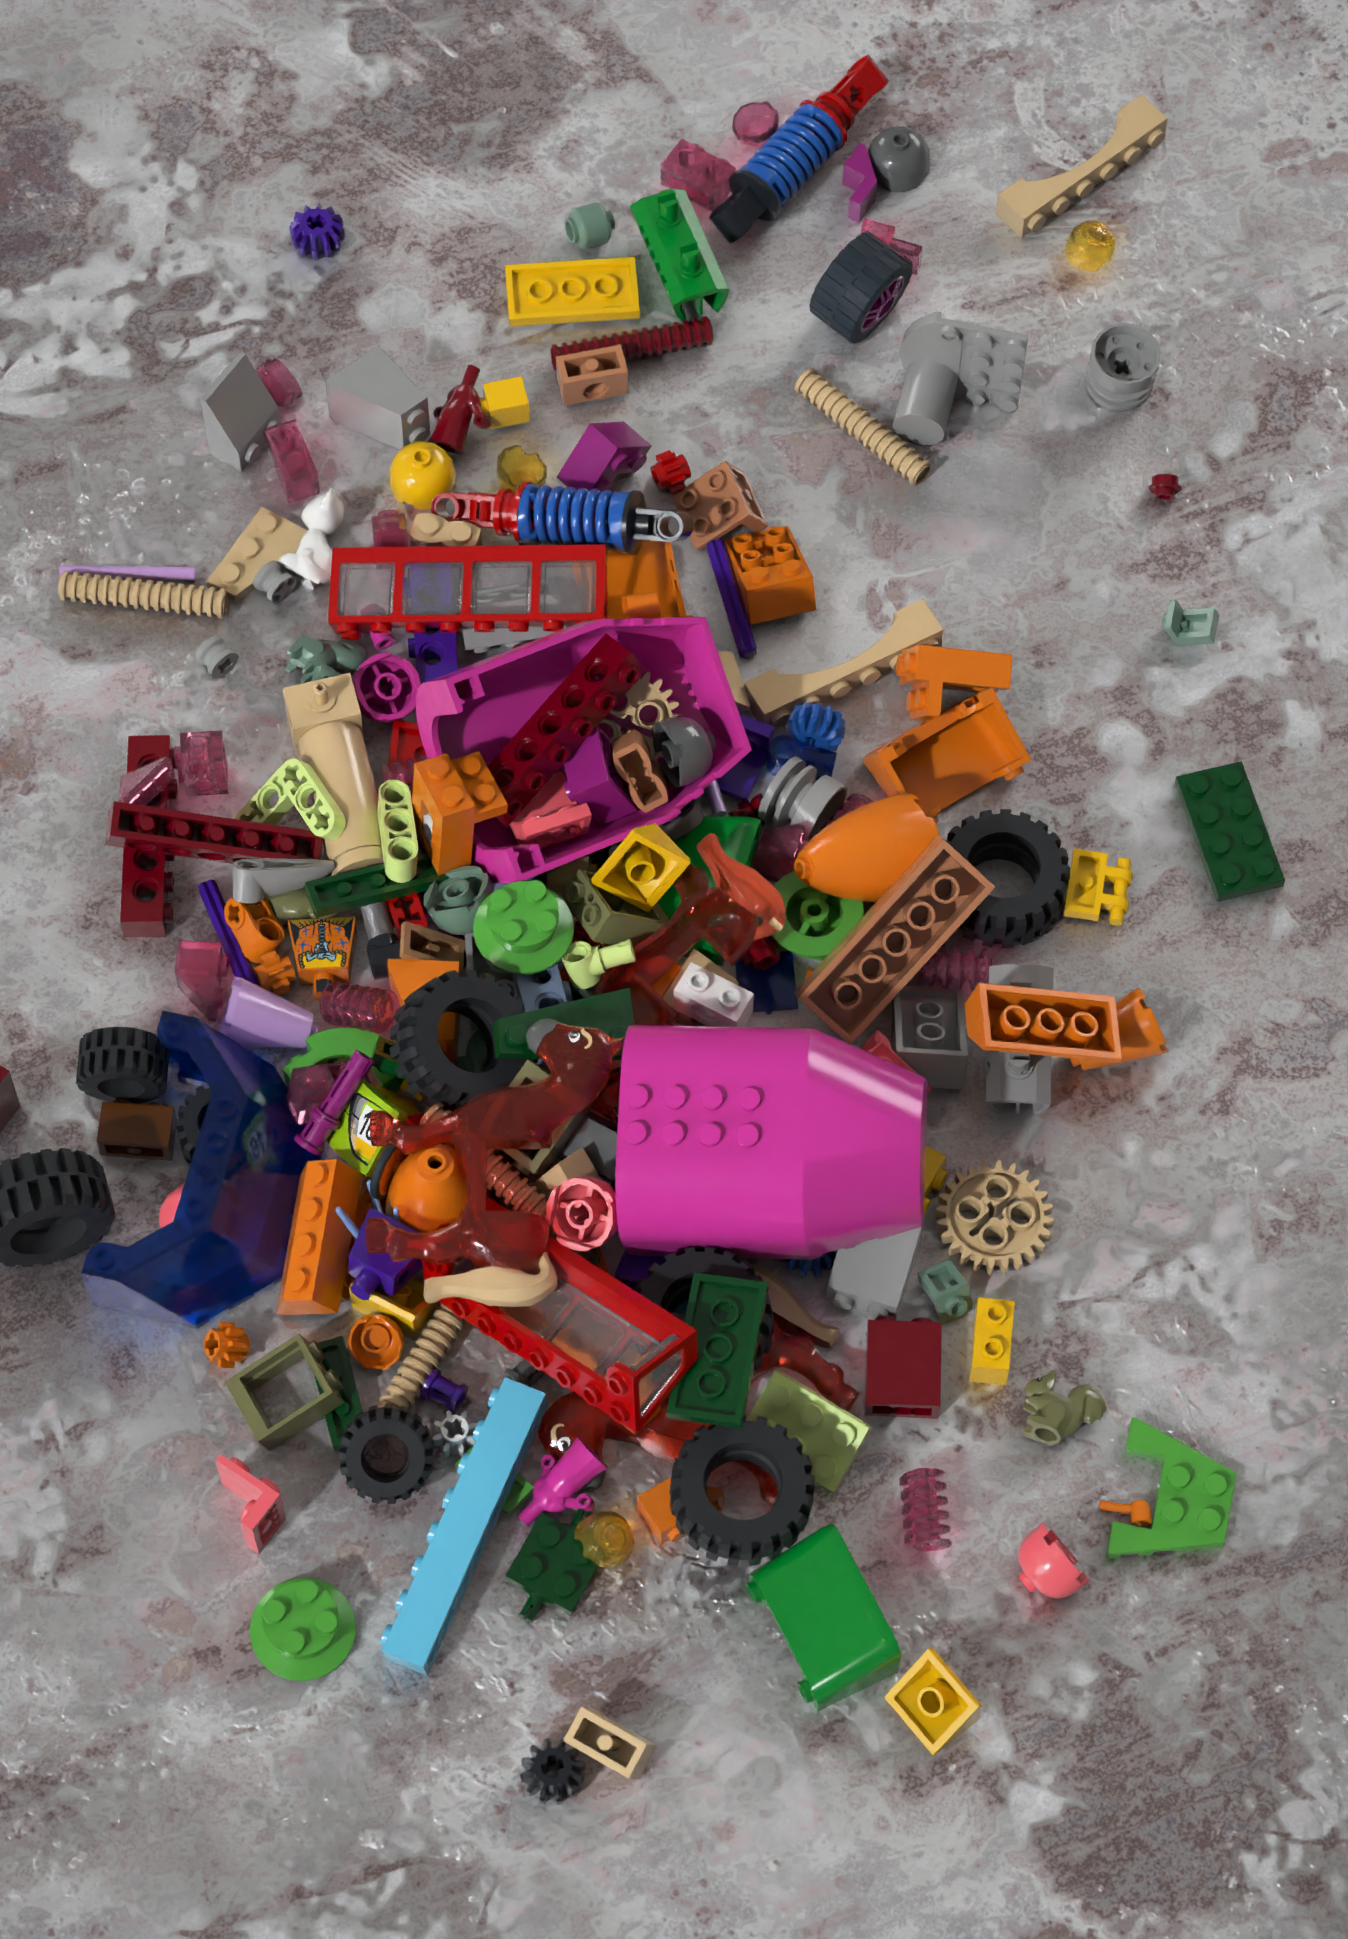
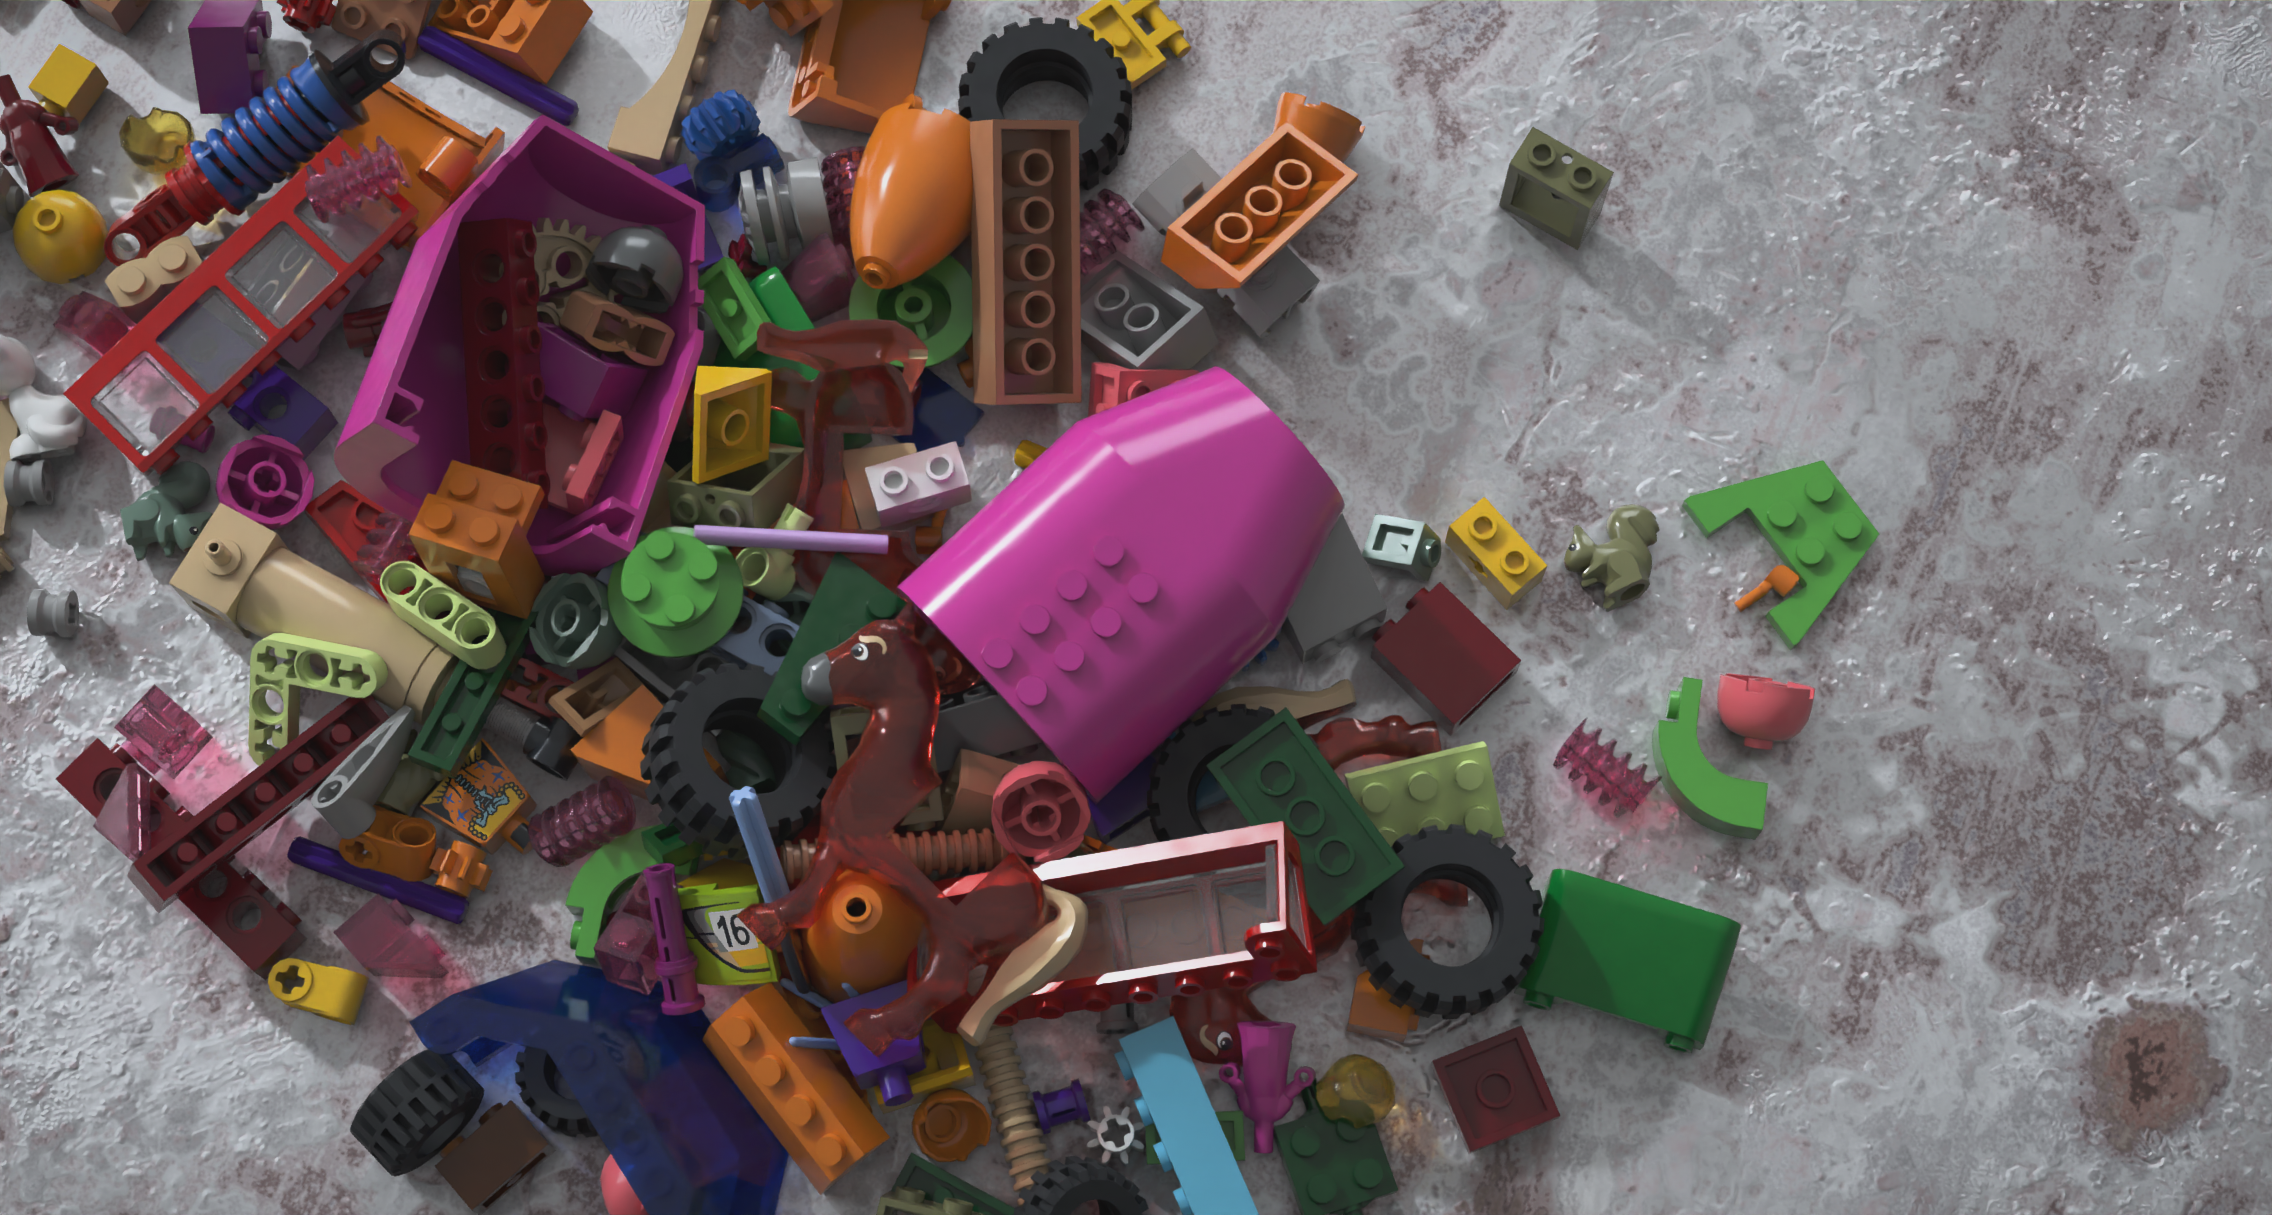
camera: 45 degrees left, 10 degrees up
lavender cone [217,976,319,1048] -> none
yellow slope [884,1647,982,1755] -> none
tan gear [935,1160,1054,1275] -> none
none -> yellow piece [268,958,369,1025]
none -> clear pink piece [305,135,412,224]
none -> lavender bar [693,525,888,554]
none -> bright green plate [698,257,772,361]
none -> light blue axle [729,786,793,913]
none -> dark red plate [1431,1025,1561,1154]
none -> olive window [1499,127,1614,250]
none -> bright green arch [1652,677,1768,840]

